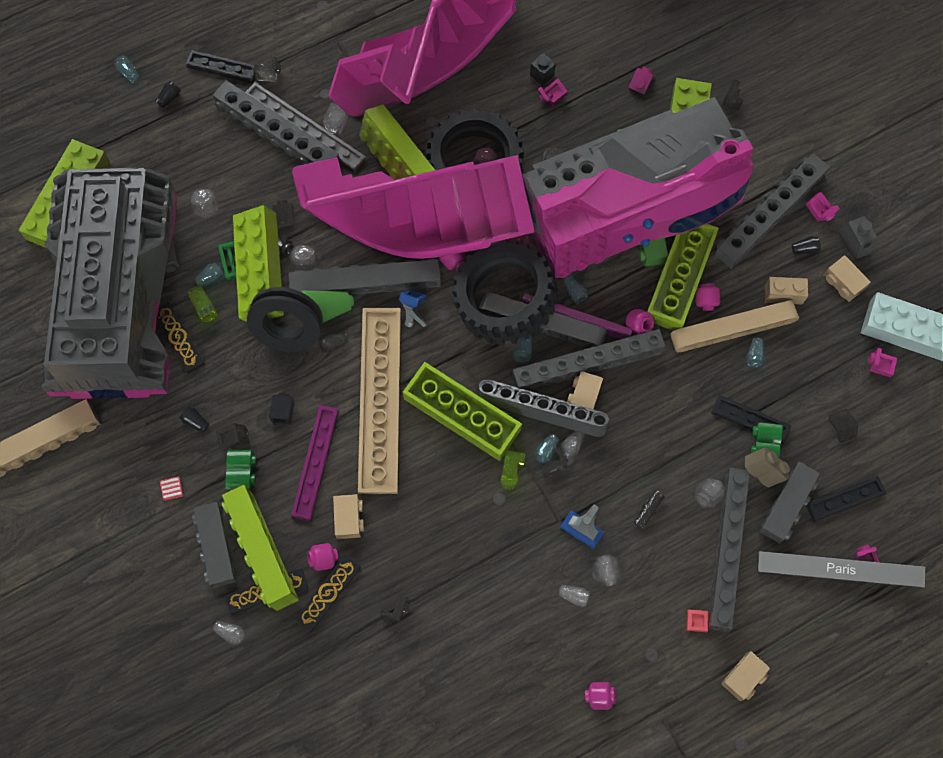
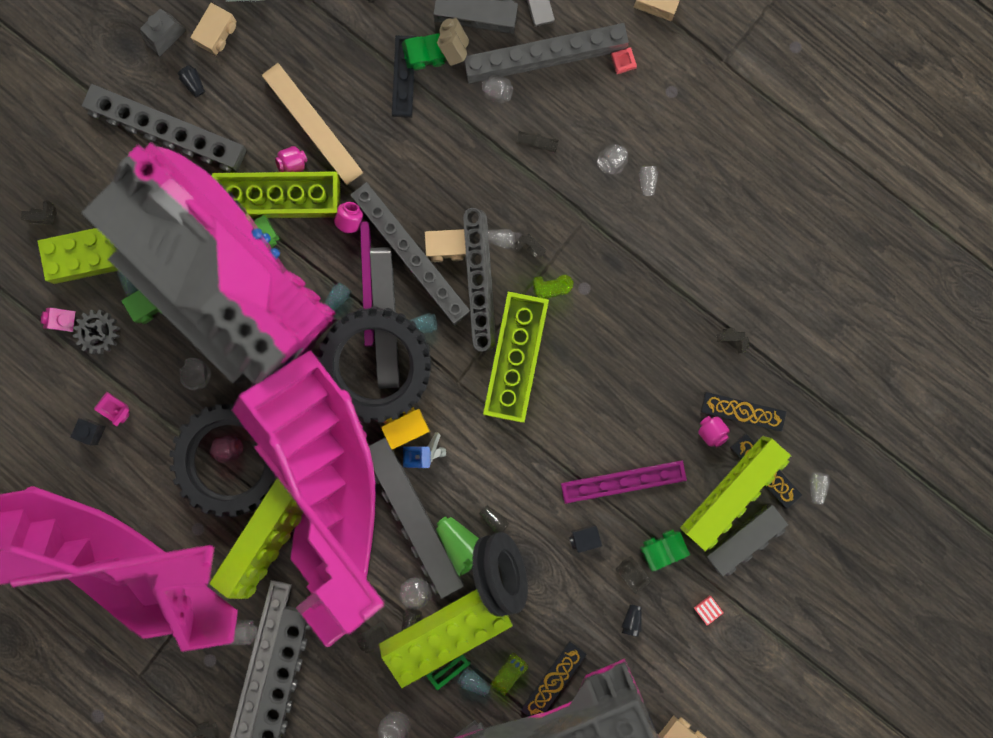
camera: 115 degrees left, 15 degrees up
tan brick [333,494,364,539] -> none
tan plate [358,308,401,494] -> none
clear light blue cone [534,434,559,464] -> none
piece [560,504,605,550] -> none
dark pink head [585,682,616,710] -> none
clear light blue cone [746,338,765,367] -> none
tan brick [765,277,808,305] -> none
dark pink bracket [805,192,840,221] -> none
none -> dark grey gear [73,310,120,355]
none -> yellow brick [381,407,430,450]

